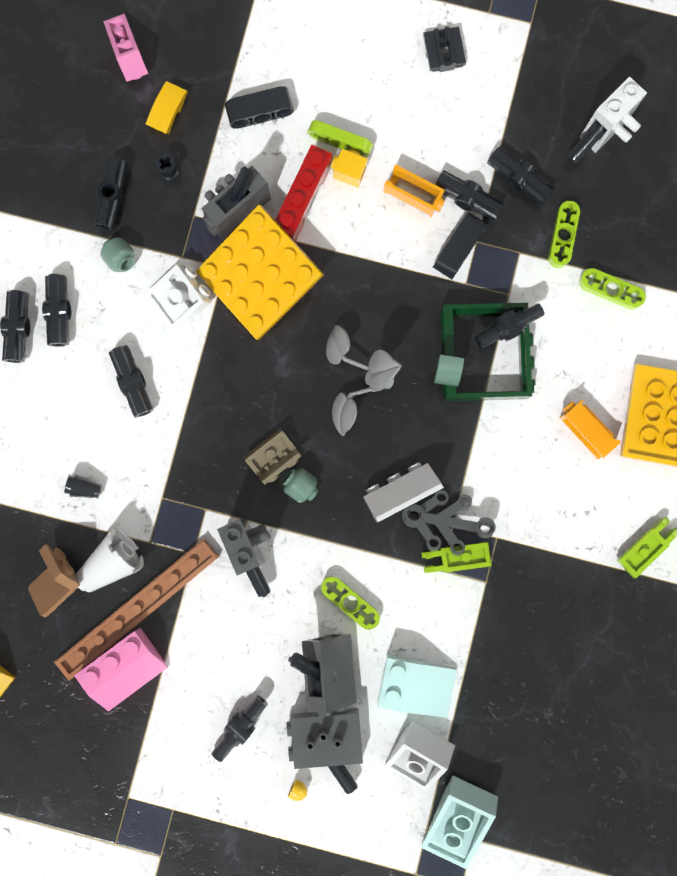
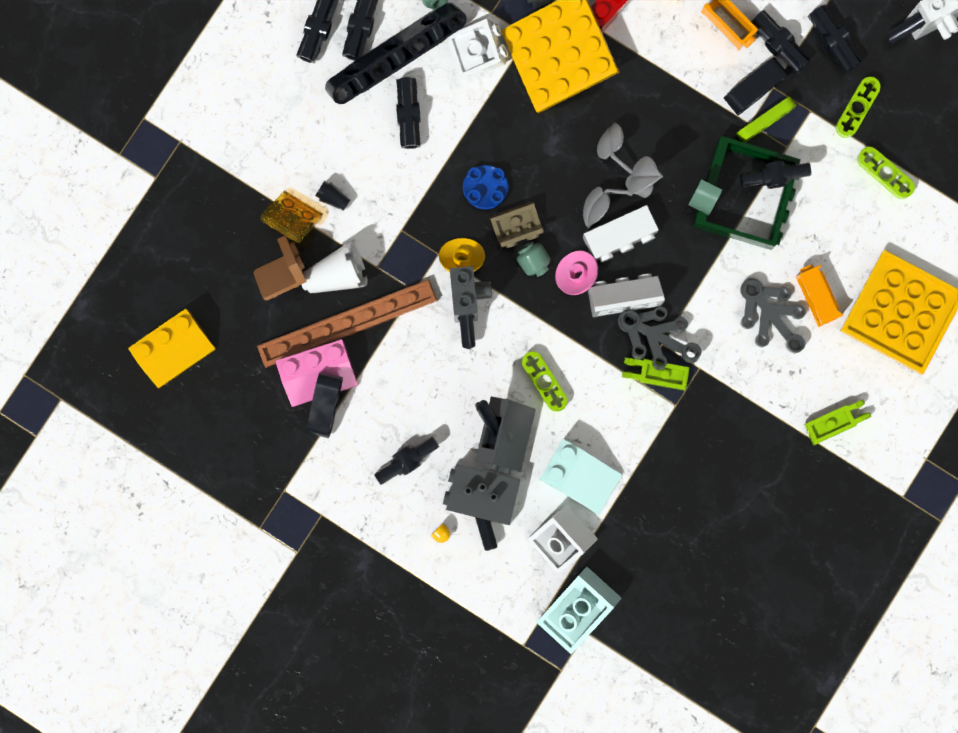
camera: 20 degrees right, 0 degrees up
none -> clear yellow tile [260,190,323,243]
none -> black beam [306,371,343,439]
none -> black beam [325,3,467,104]
none -> yellow dish [439,238,485,272]
none -> blue dish [463,165,509,209]
none -> bright pink dish [555,251,598,295]
none -> white brick [583,205,658,263]
none -> lime beam [736,96,797,143]
none -> dark grey plant [740,278,806,354]

